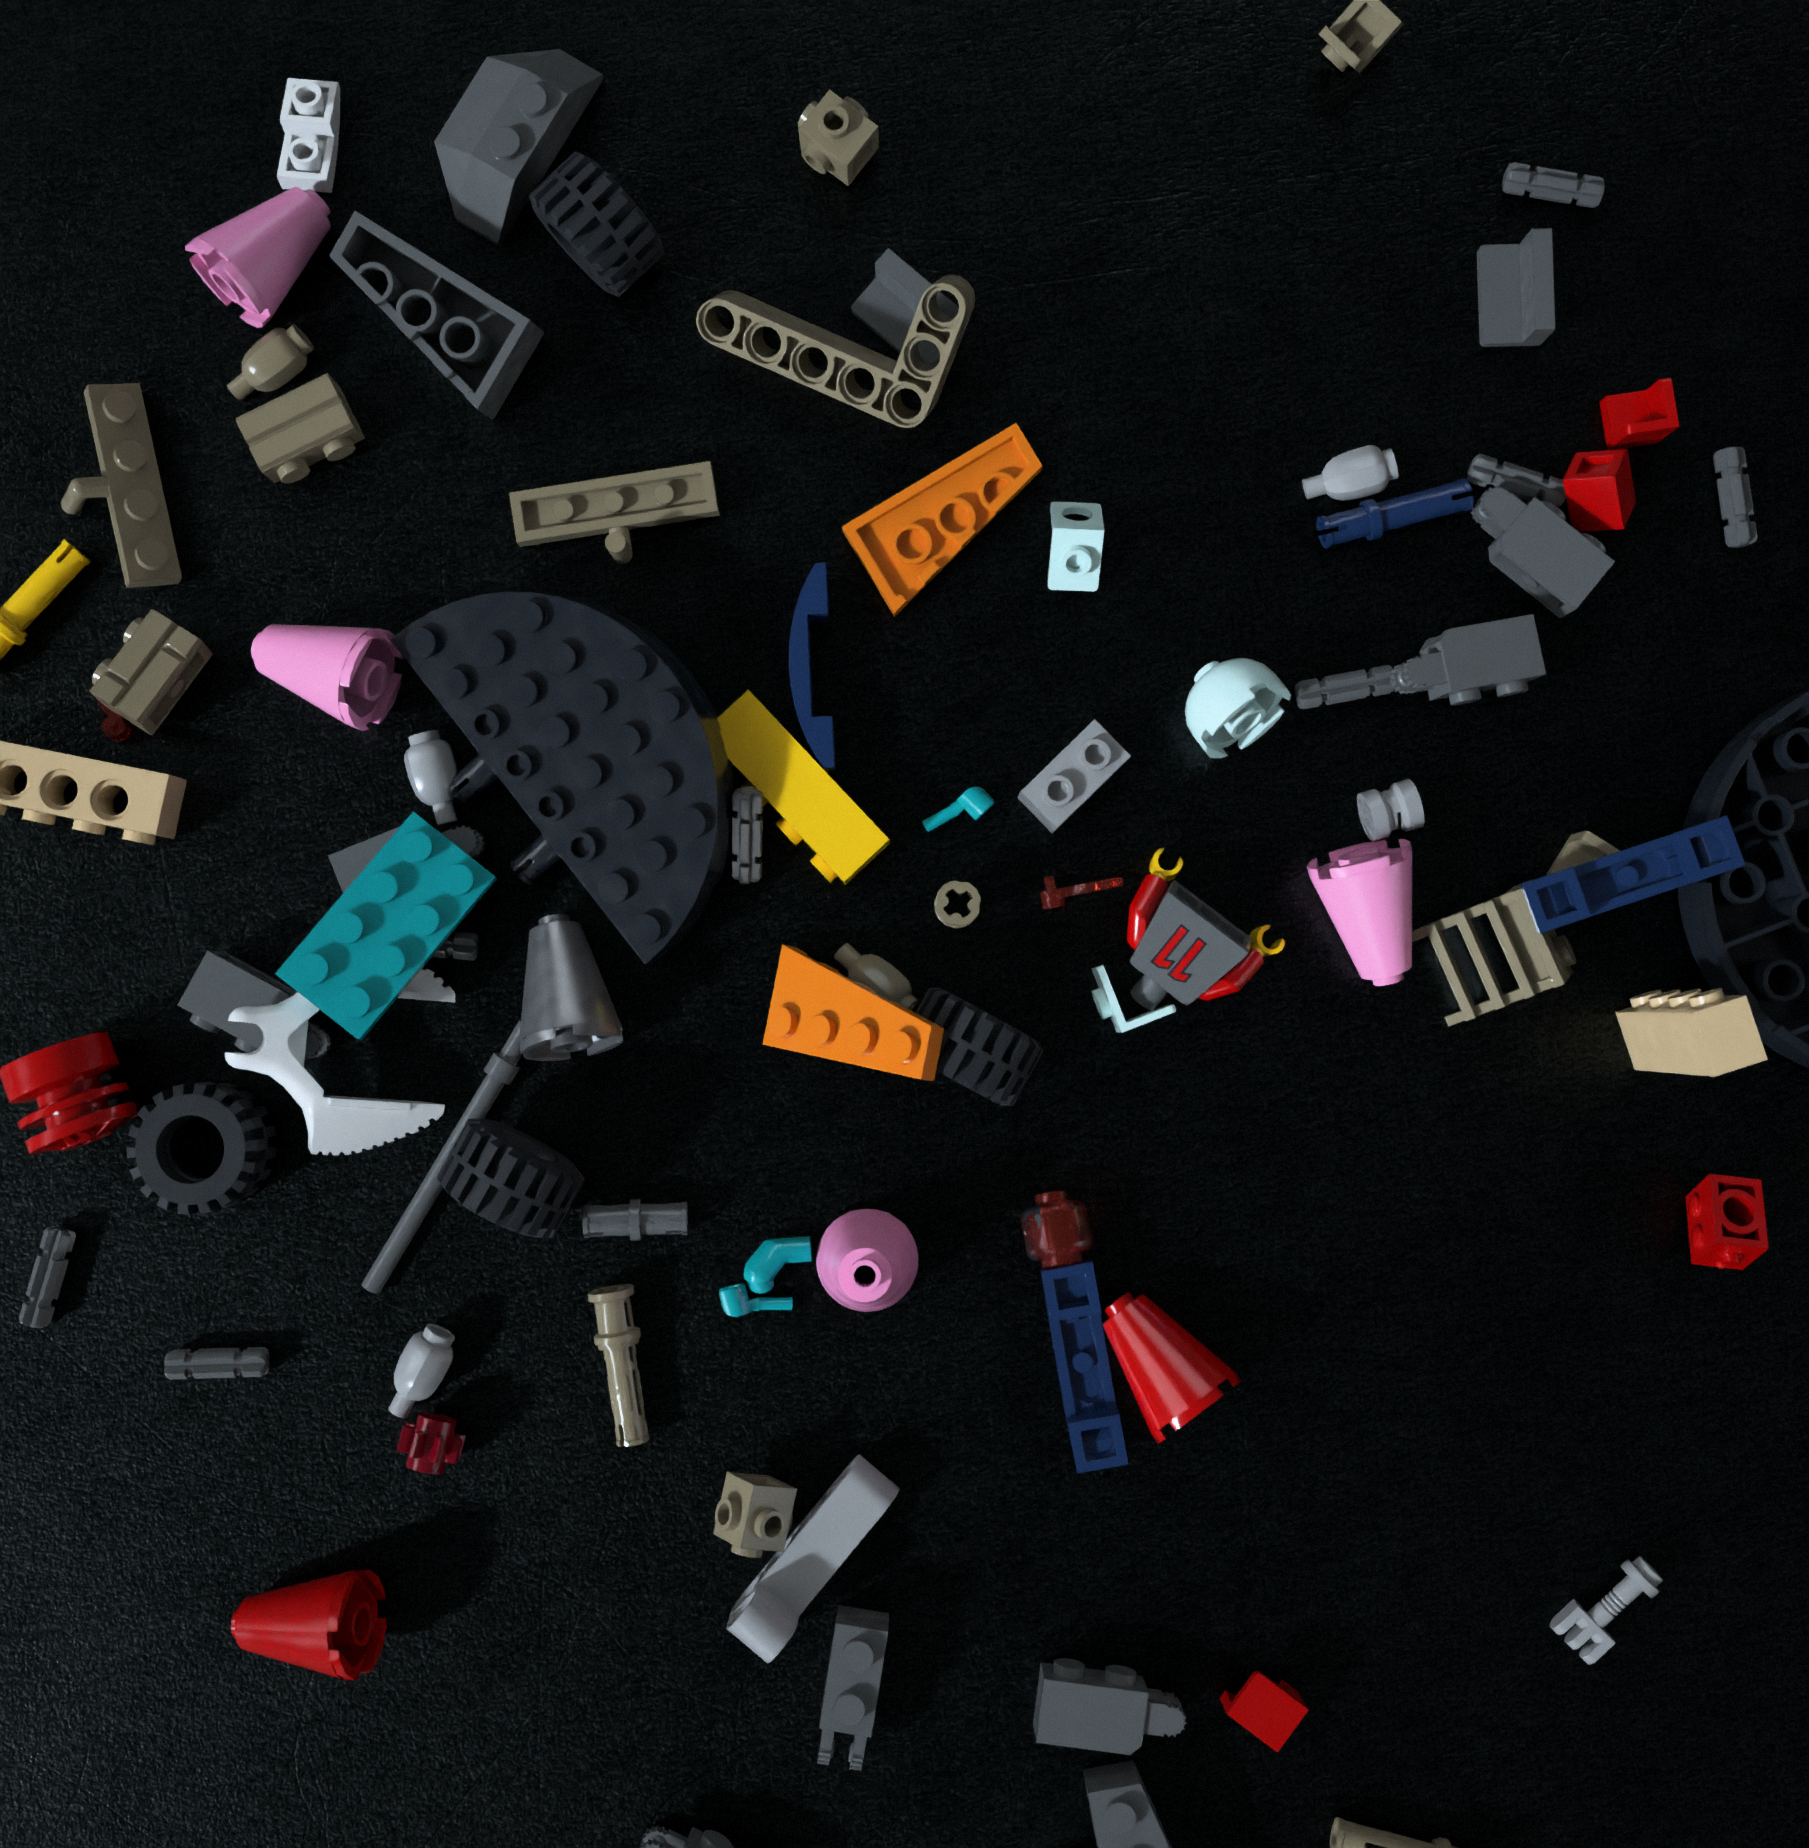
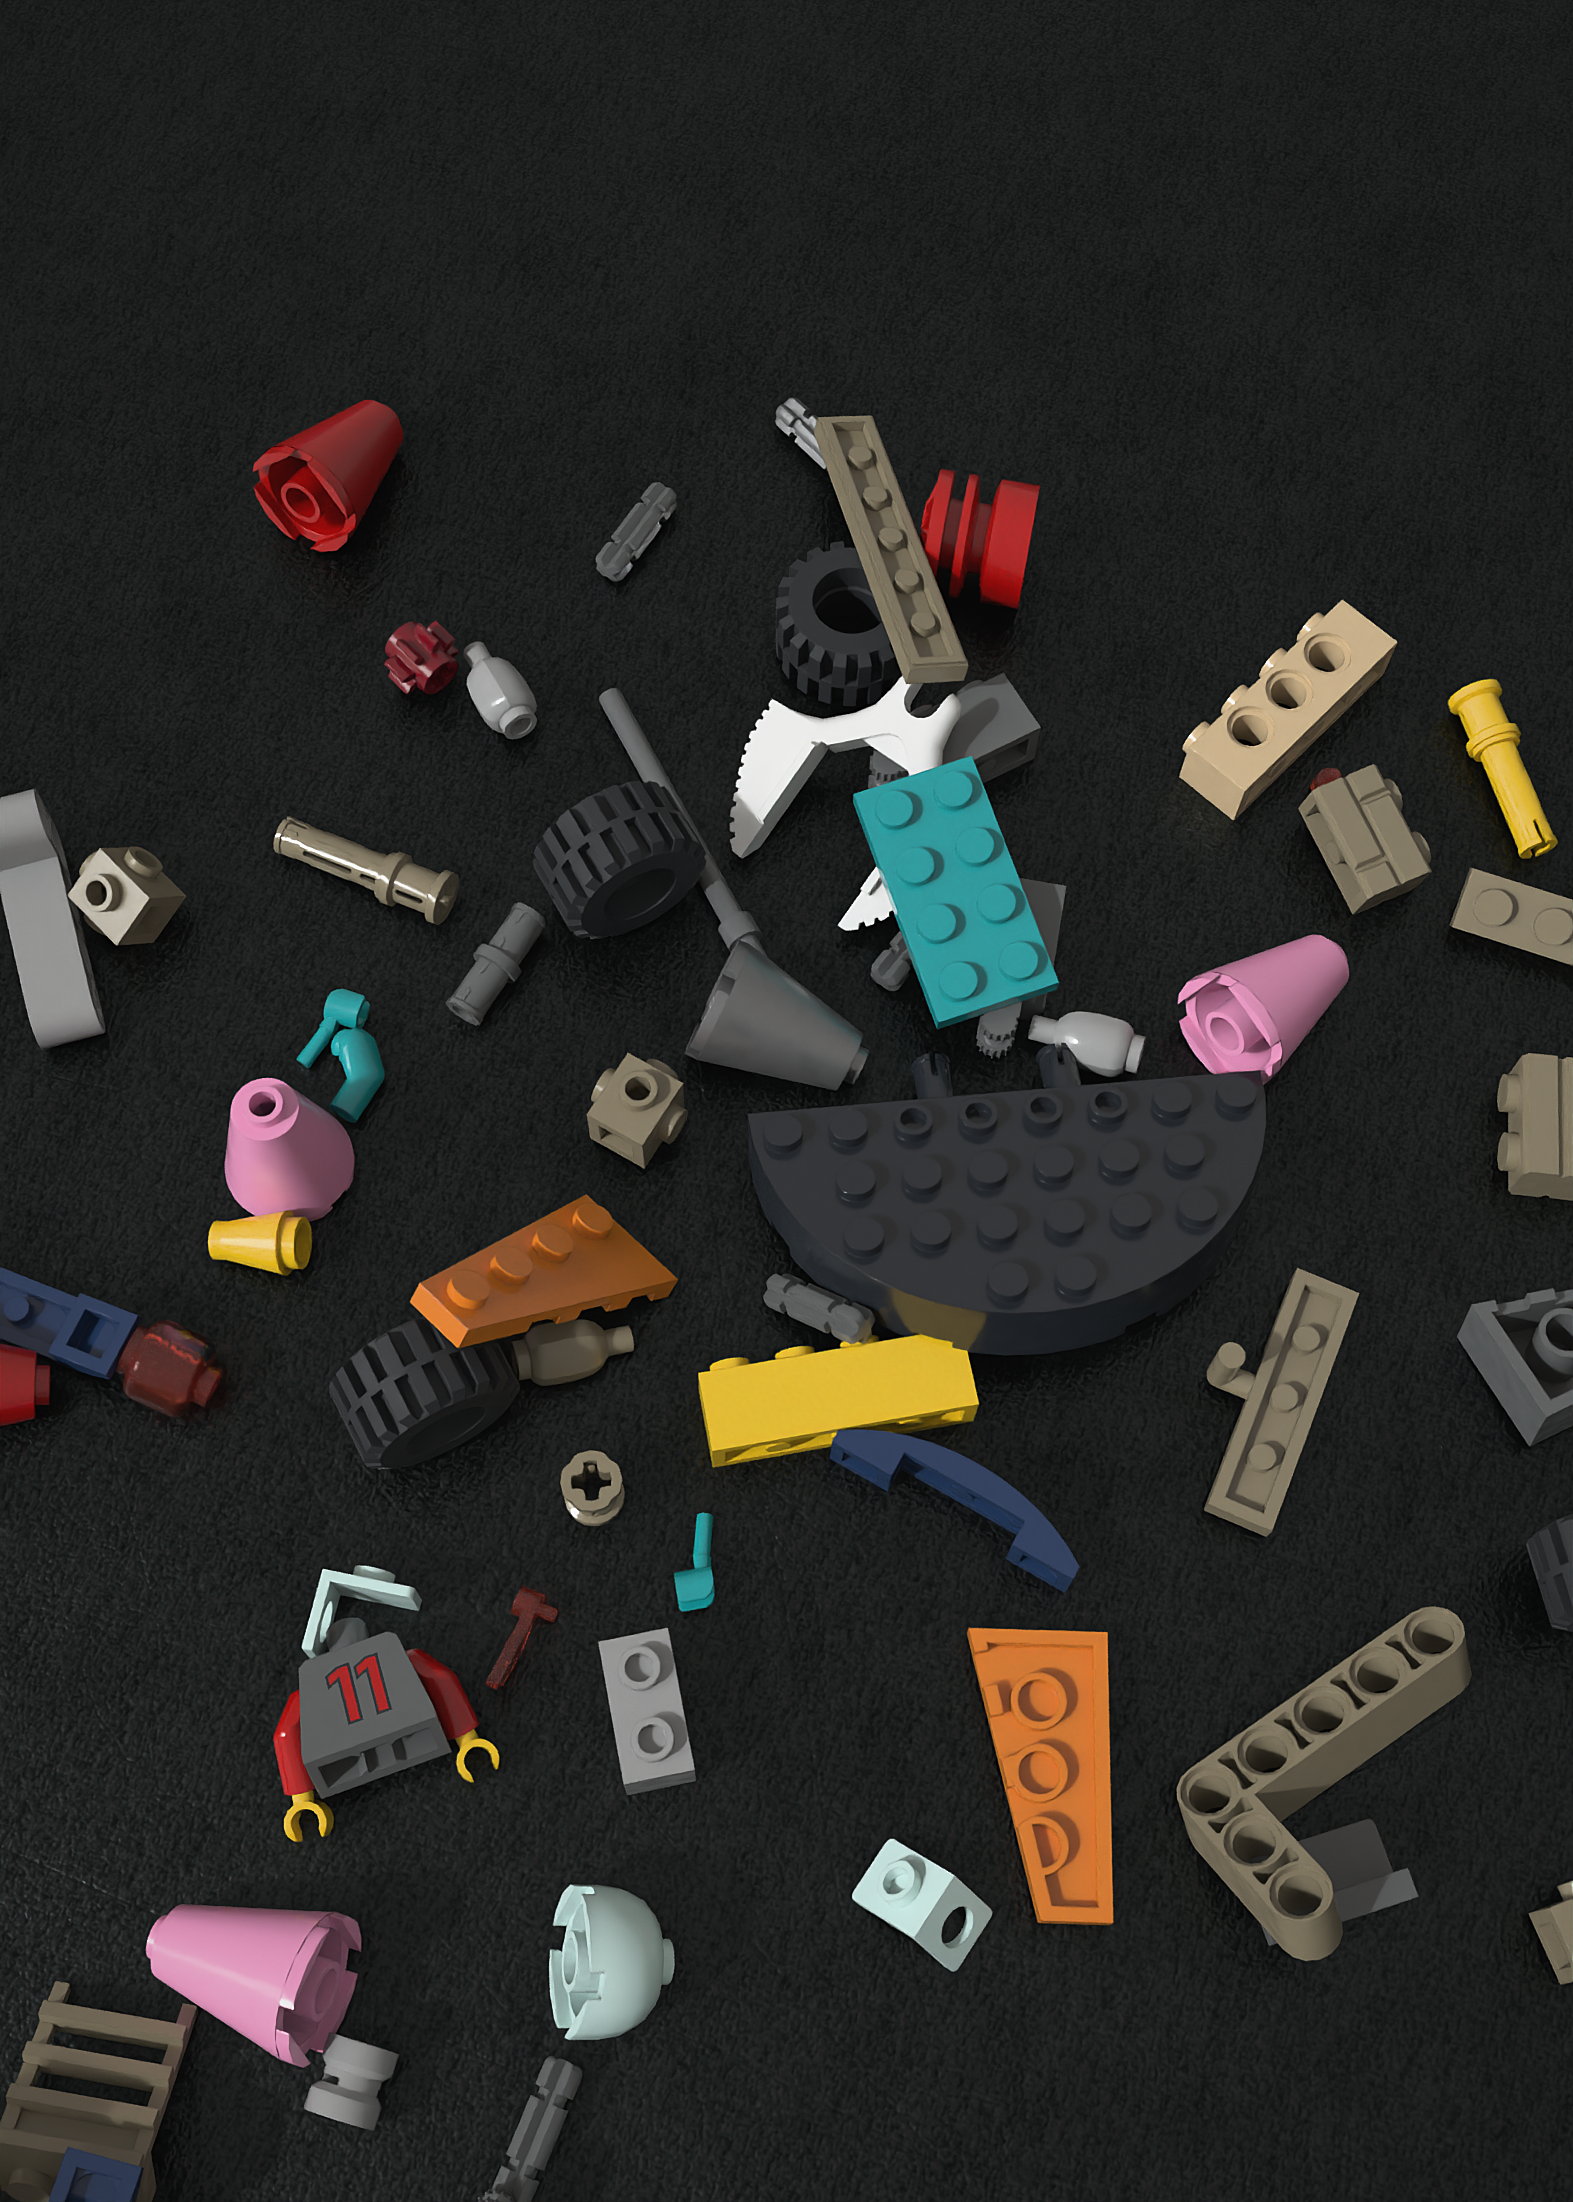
camera: 120 degrees right, 20 degrees down
none -> yellow cone [208,1210,312,1275]
none -> dark tan brick [587,1053,688,1169]
none -> dark tan tile [814,415,969,684]

